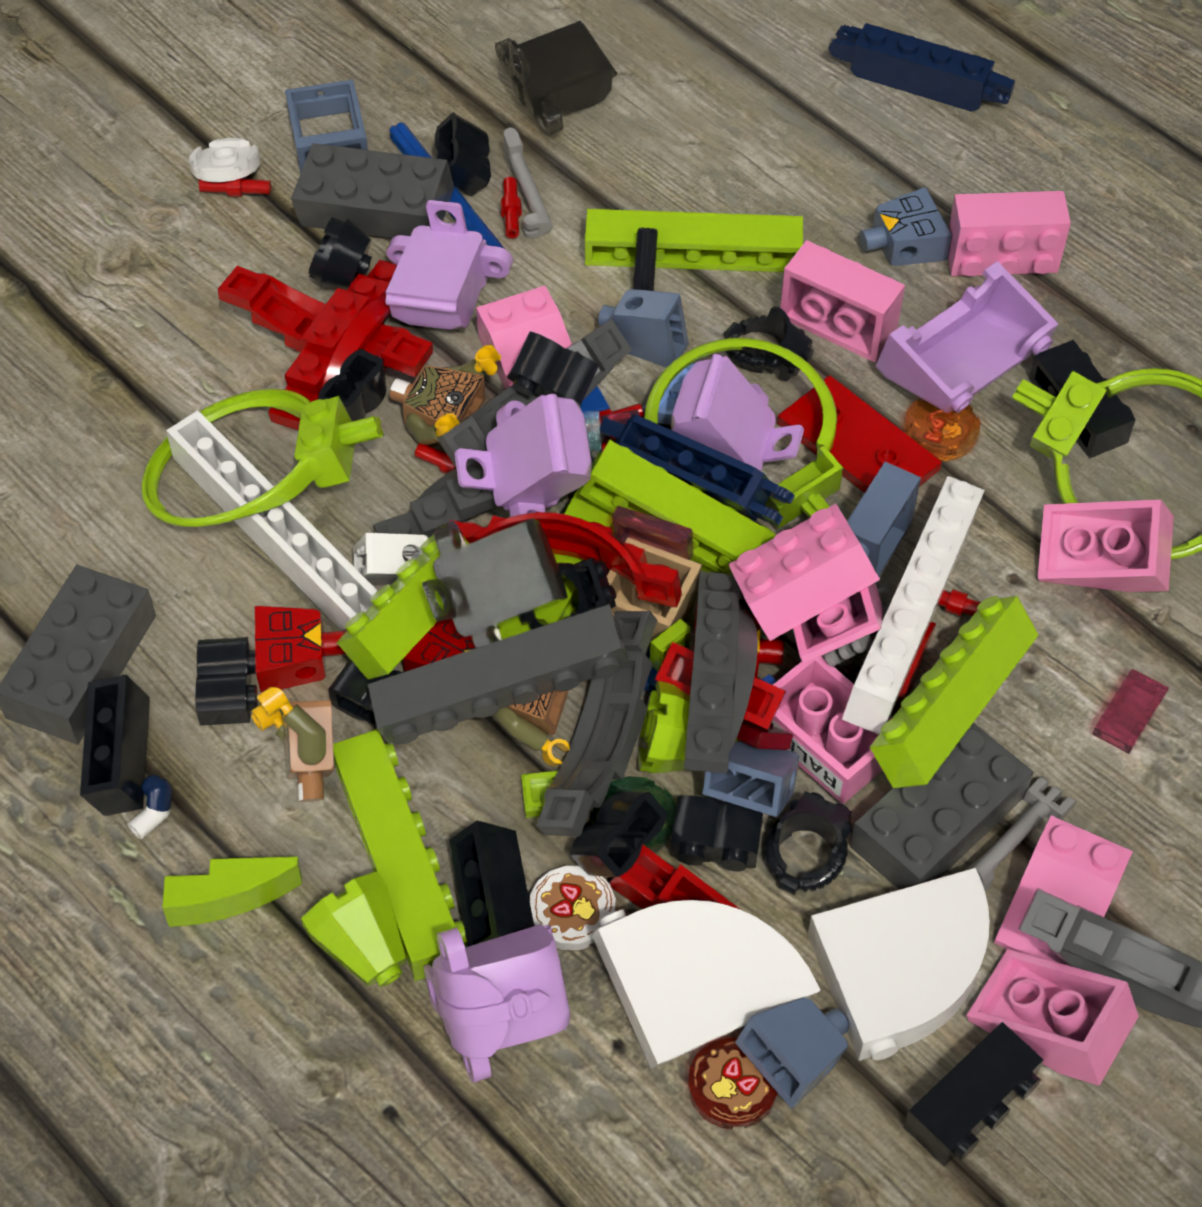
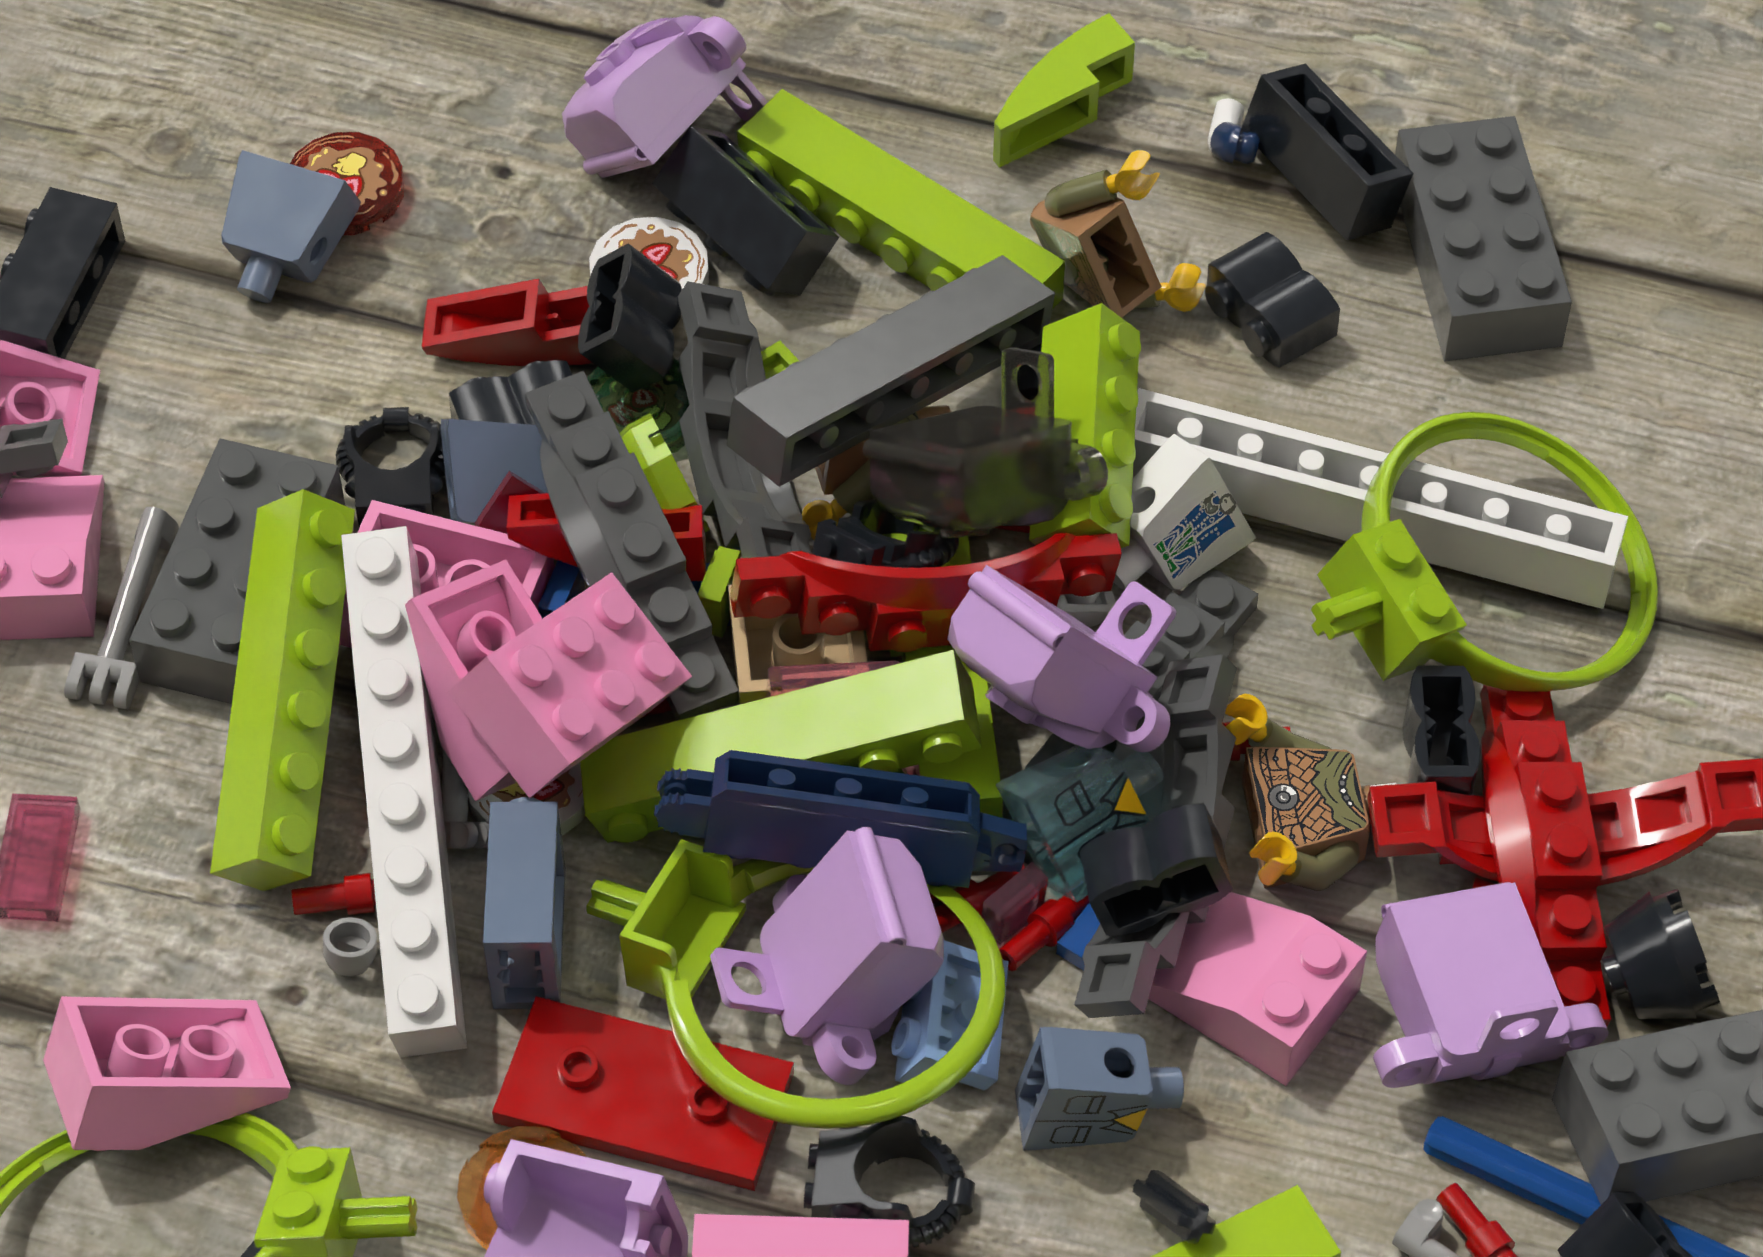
camera: 150 degrees right, 0 degrees up
red torso [255,606,347,693] -> none
lime cone [301,871,406,988] -> none
white brick [592,900,821,1069] -> none
white brick [808,868,990,1061] -> none
none -> light grey hinge [323,917,377,976]

